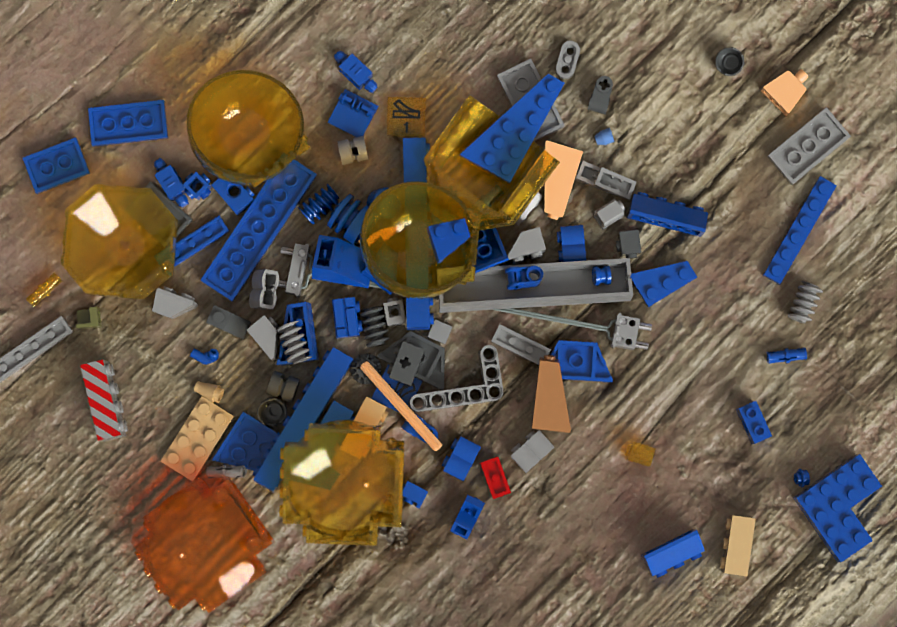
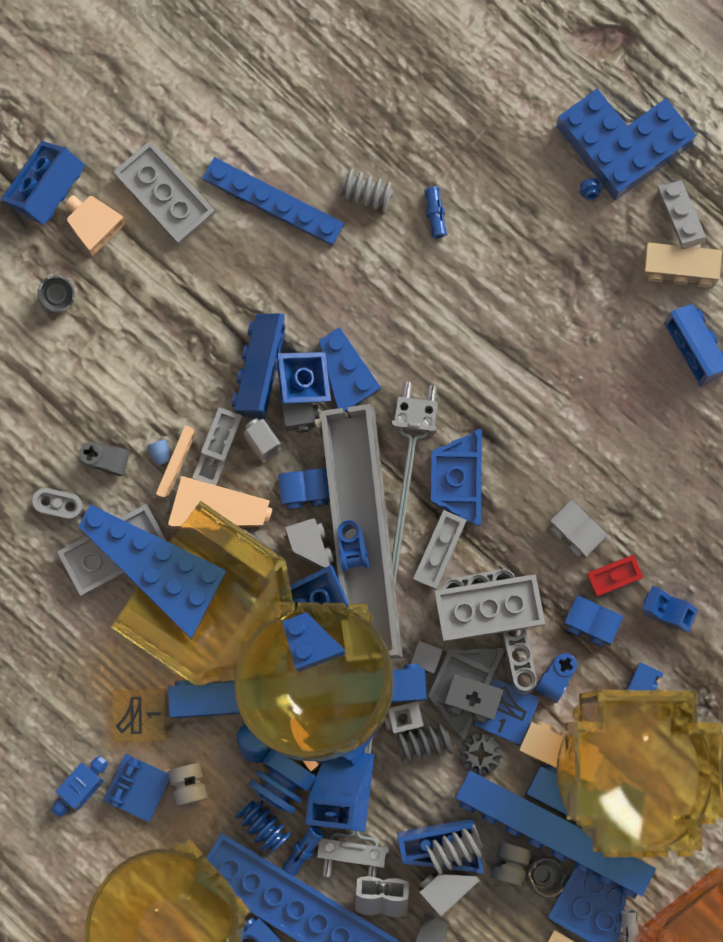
camera: 95 degrees left, 5 degrees down
blue brick [332,297,363,339] -> none
light nougat axle [360,361,442,451] -> none
medium nougat slope [532,355,571,433] -> none
blue wheel [592,266,611,286] -> none
clear yellow brick [625,442,656,467] -> none
blue brick [736,401,772,444] -> none
none -> blue slope [0,141,85,225]
none -> light nougat tile [156,425,196,501]
none -> blue slope [276,352,331,404]
none -> blue pin [283,826,324,875]
none -> light grey plate [434,574,545,643]
none -> light grey plate [658,180,706,249]

